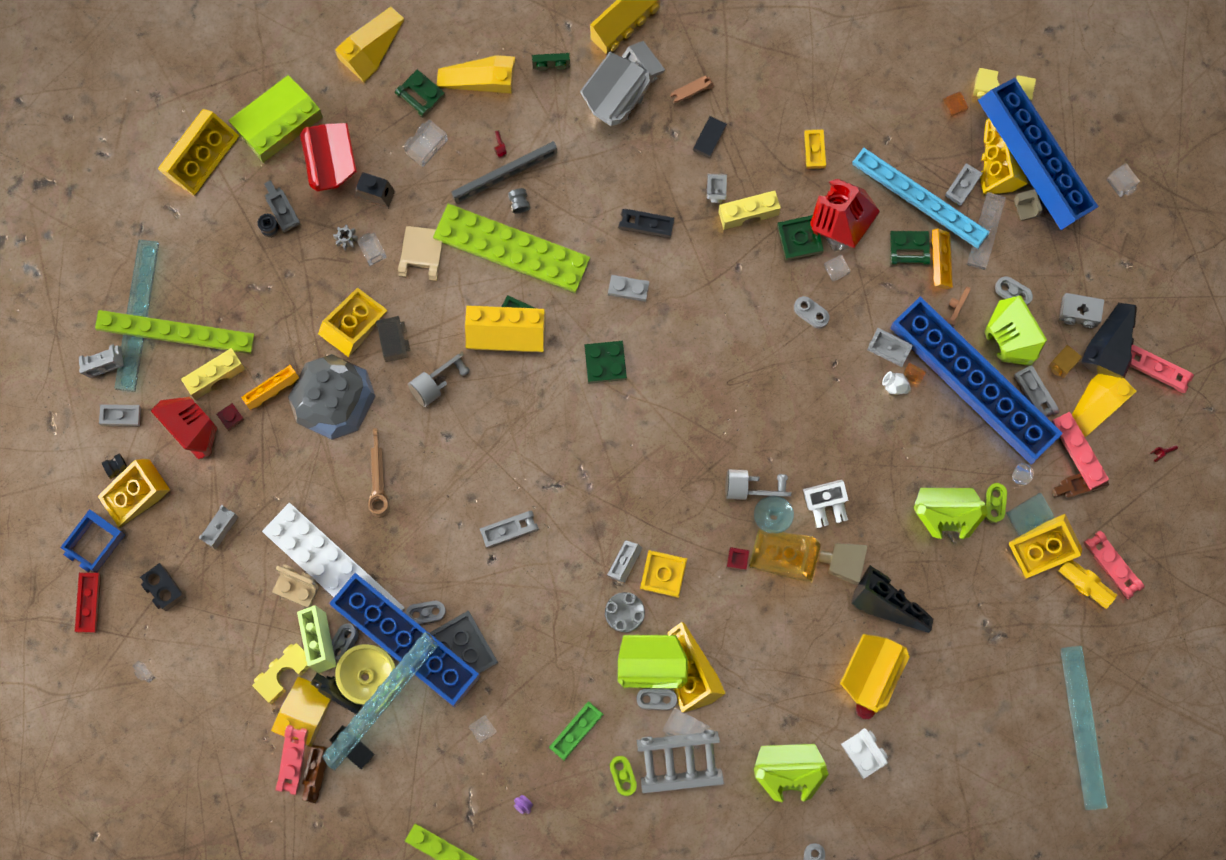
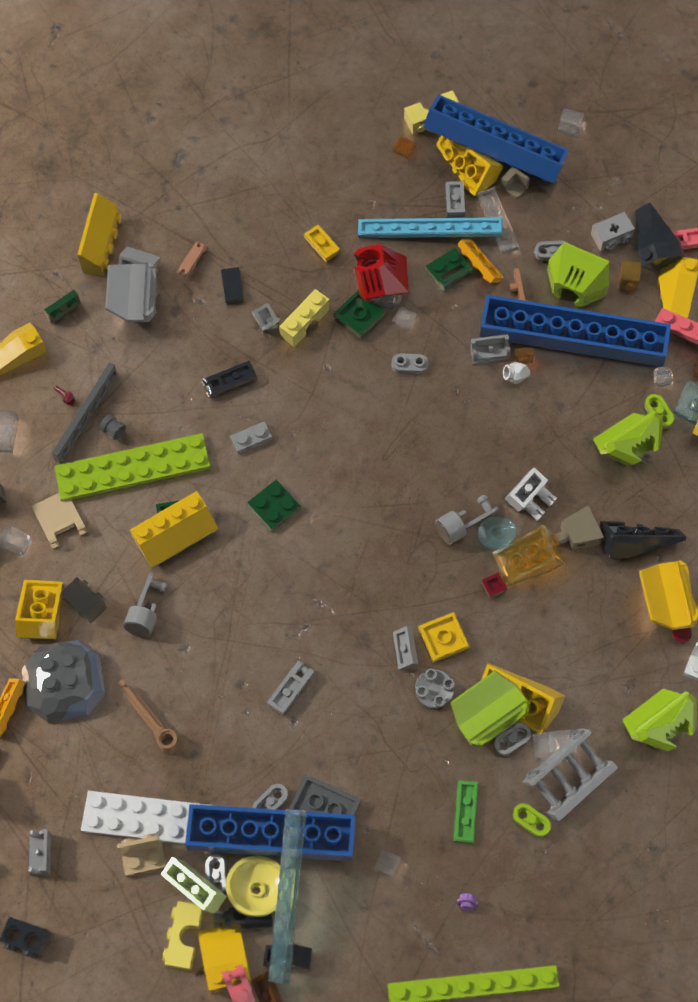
camera: 35 degrees left, 10 degrees down
light grey plate [1014,365,1059,418] -> none

